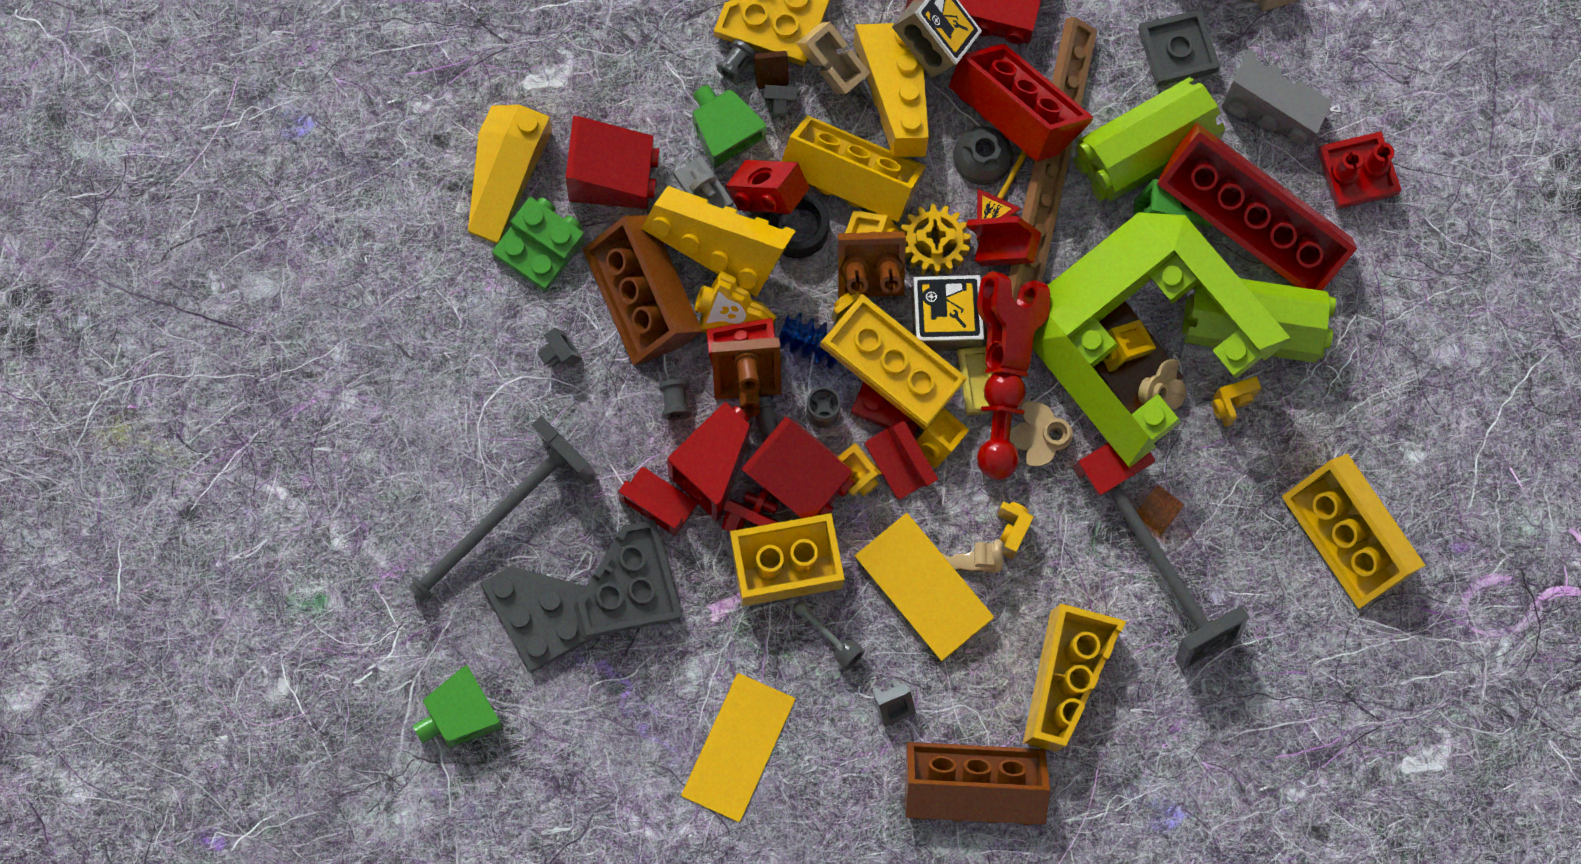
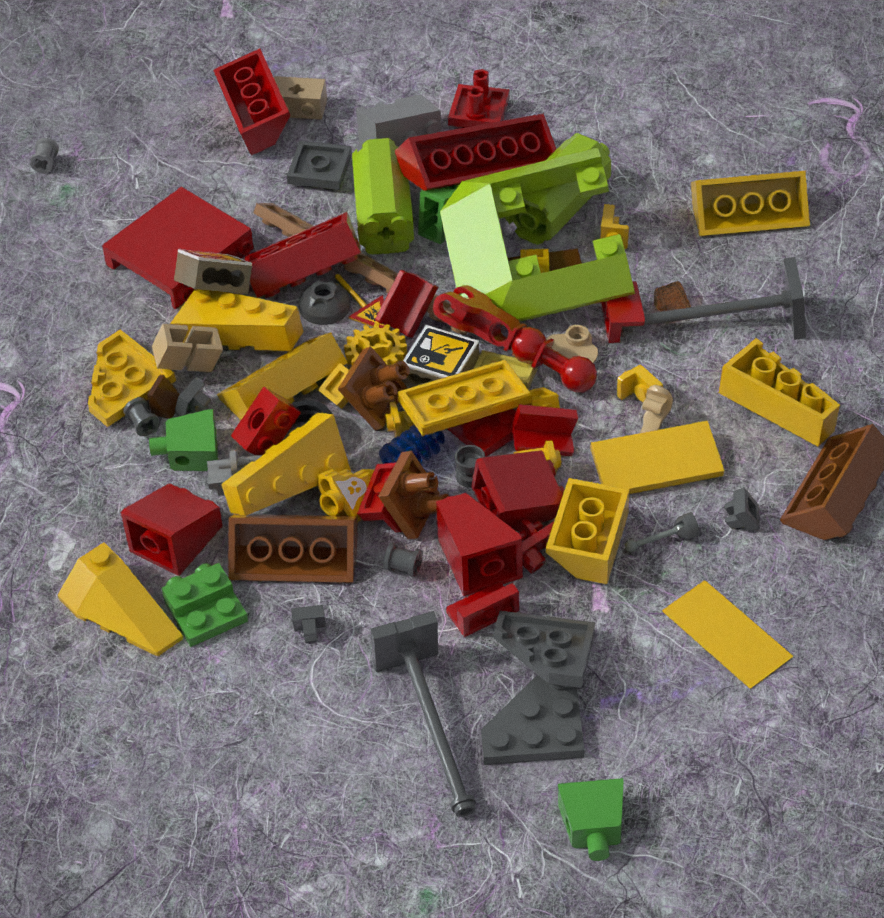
camera: 55 degrees left, 25 degrees down
tan plate [1138,359,1186,409] -> none

